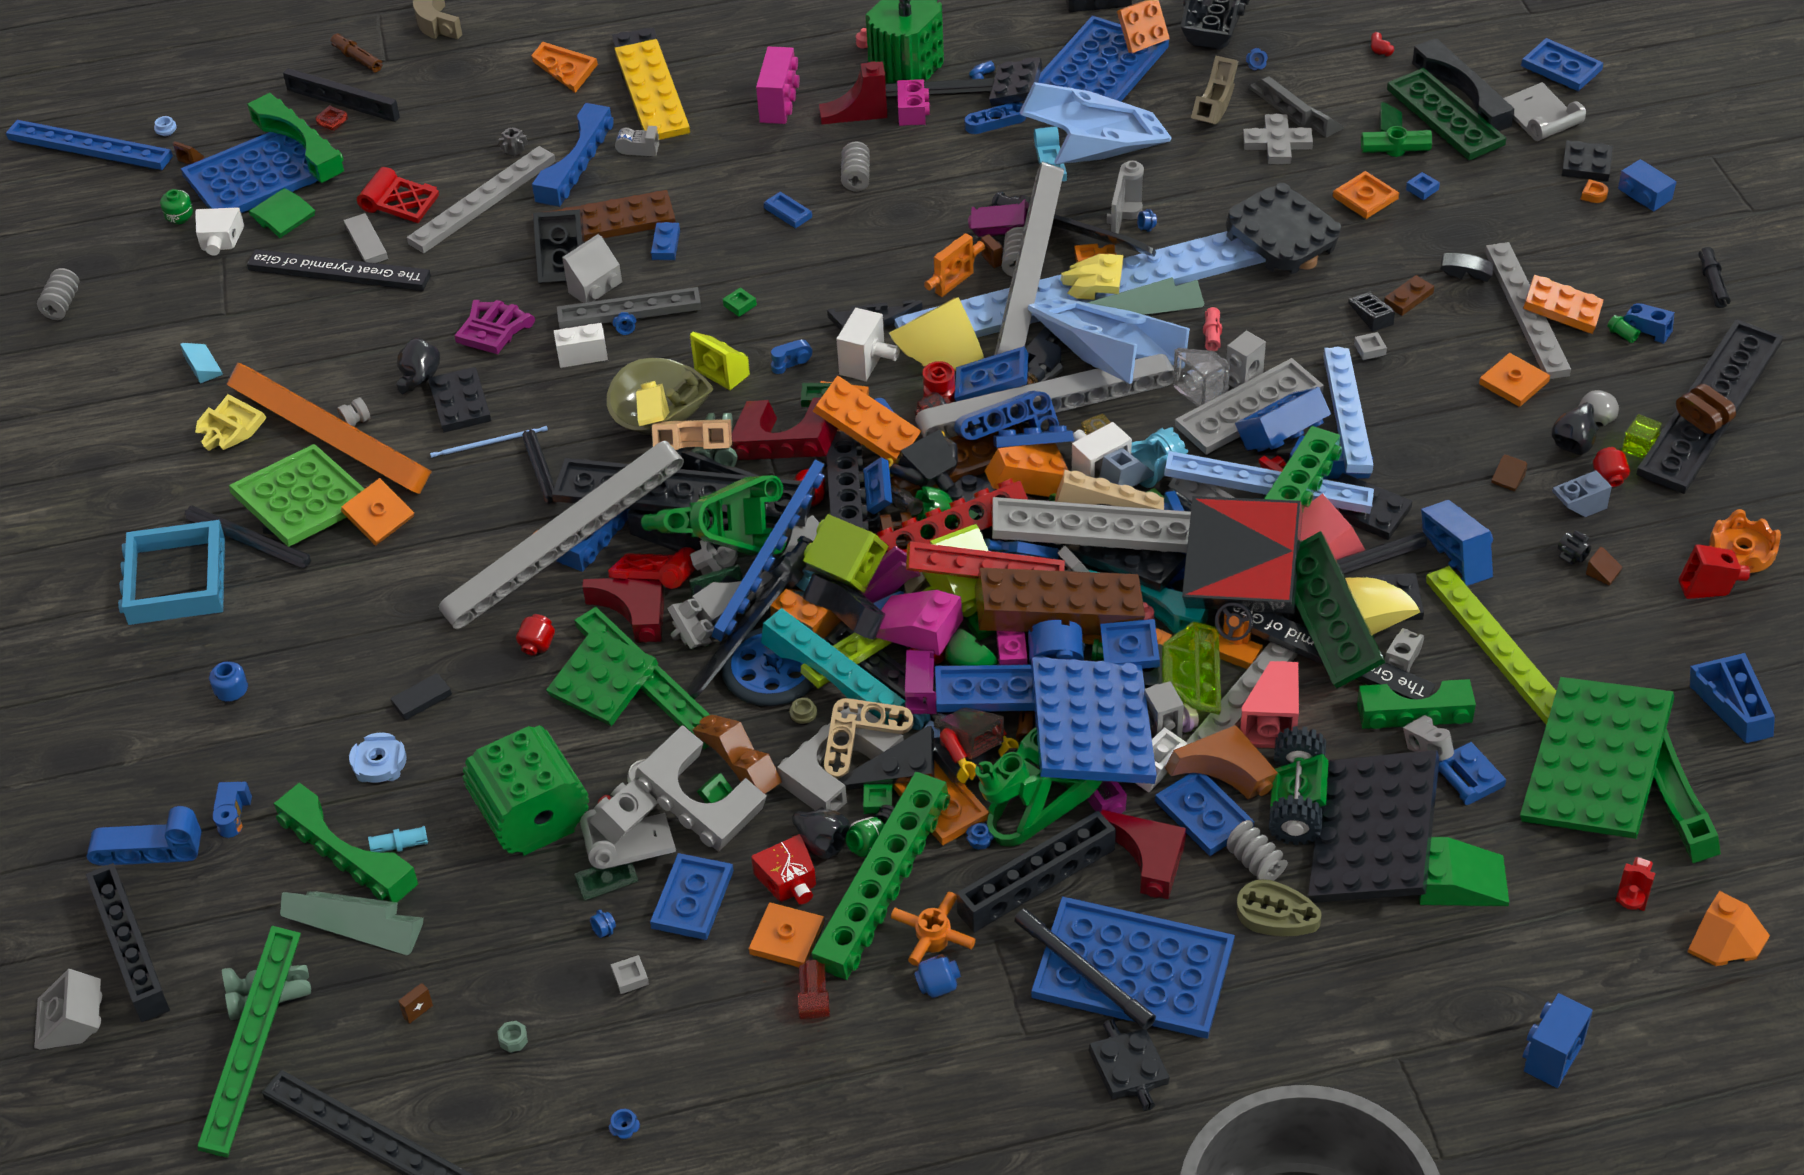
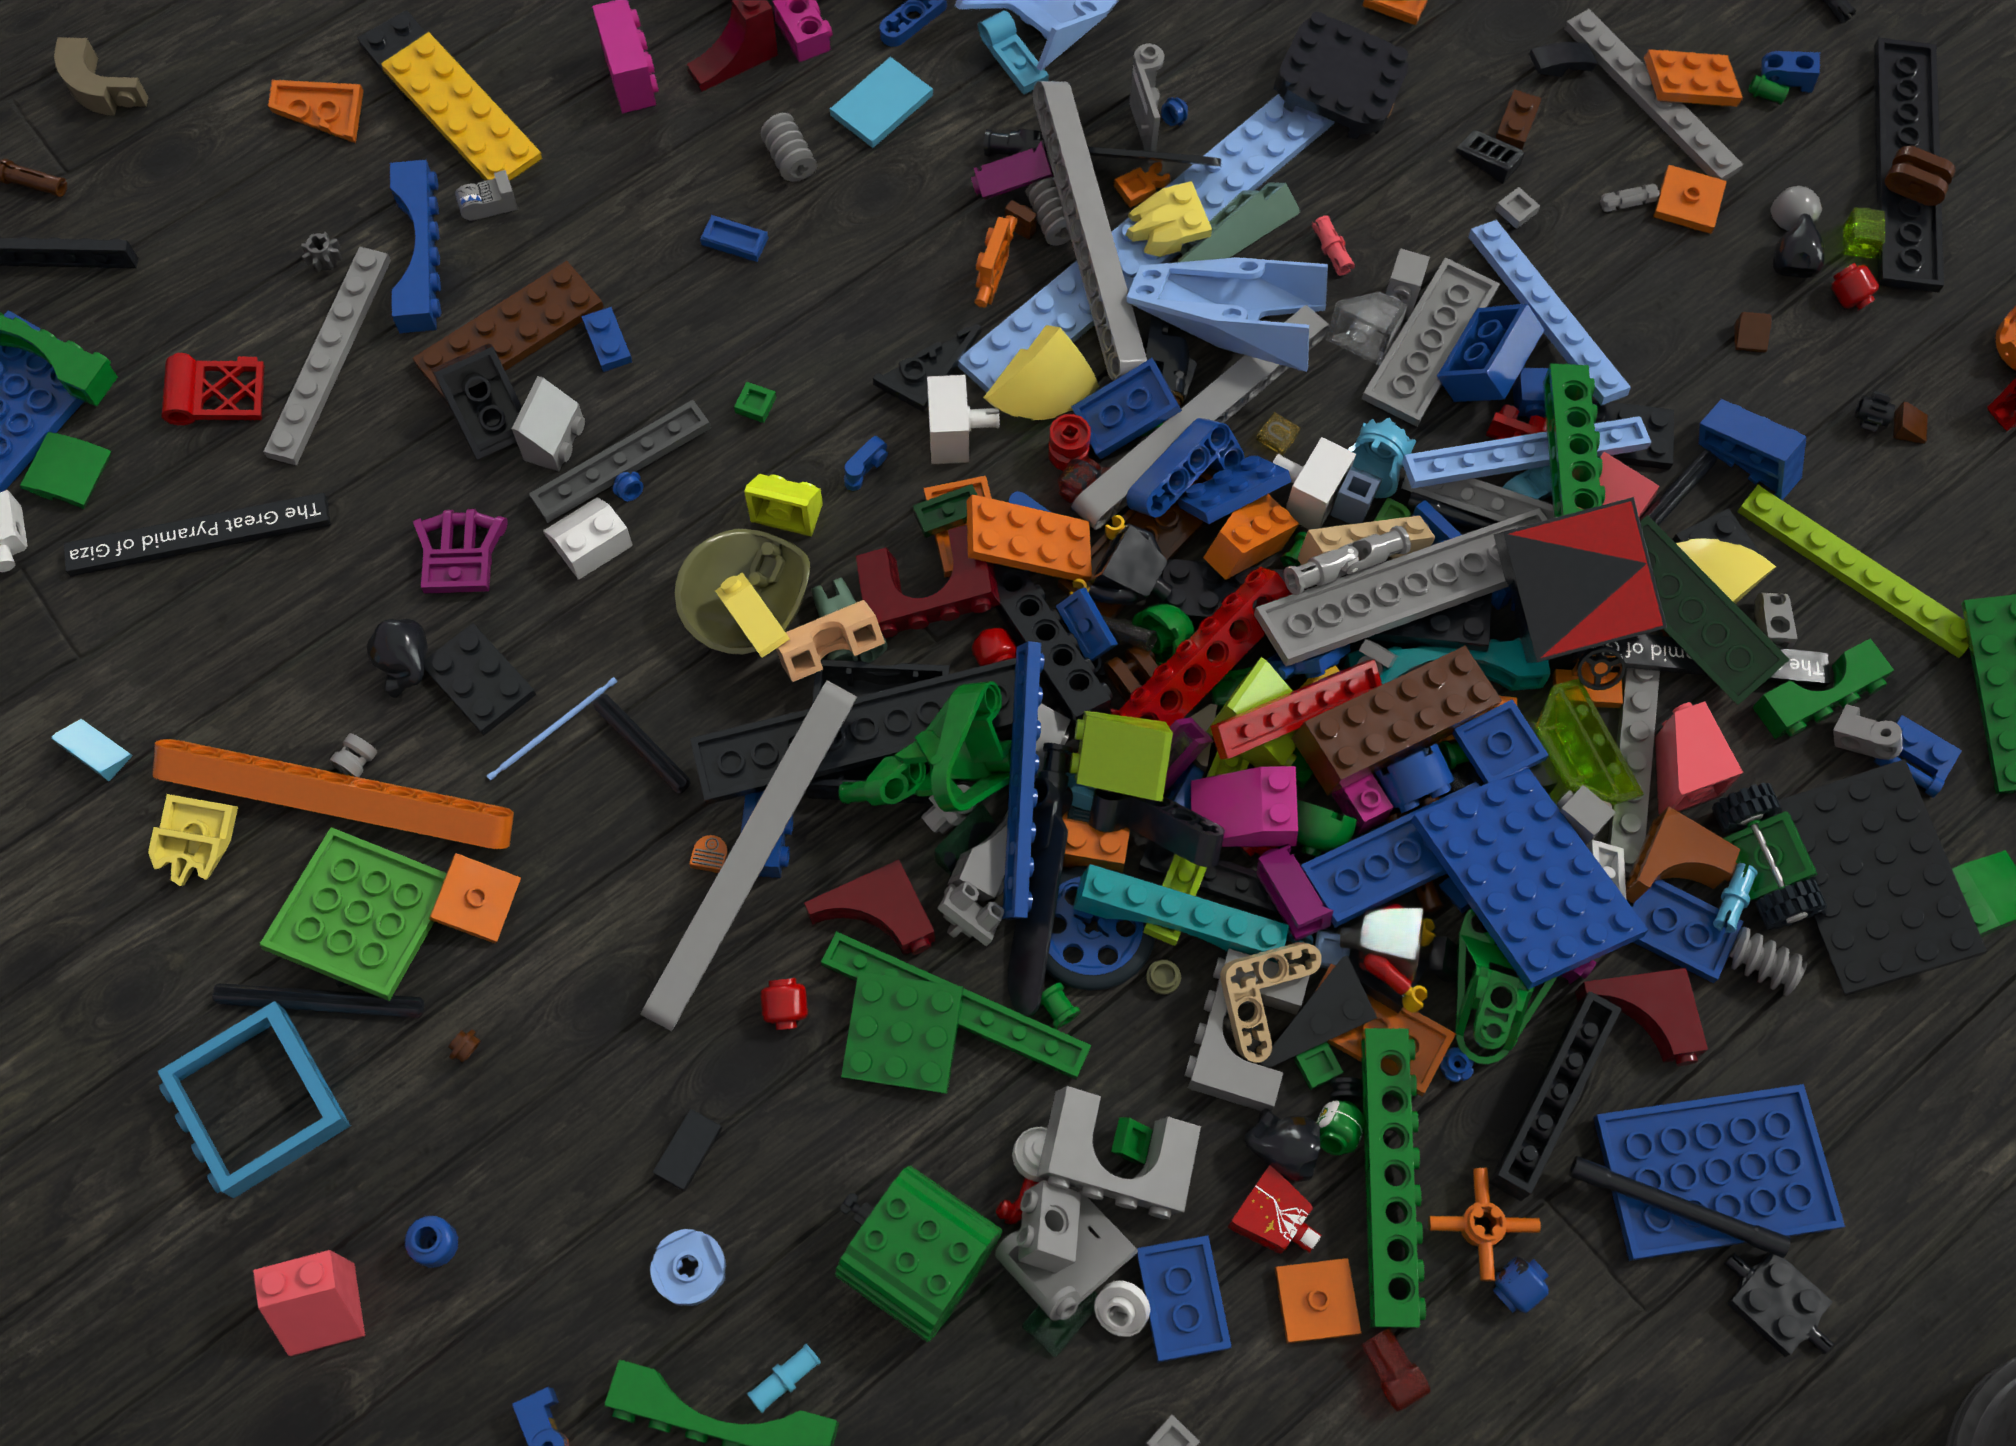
camera: 30 degrees left, 20 degrees up
clear red plate [315,105,348,131] -> none
light grey tile [344,213,388,263] -> none
blue plate [590,910,616,938] -> none
red piece [608,547,696,589] -> none
dark orange arch [692,715,782,794] -> none
olive piece [1236,880,1321,936] -> none
sand blue slope [1552,470,1612,517] -> none
none -> coral slope [253,1250,365,1356]
none -> reddish brown plate [448,1029,481,1063]
none -> medium azure tile [830,57,933,148]
none -> green bush [1040,982,1081,1029]
none -> white plate [1094,1281,1150,1336]
none -> light grey piece [1283,526,1411,595]
none -> light grey axle [1600,184,1660,212]
none -> medium azure pin [1713,863,1758,933]

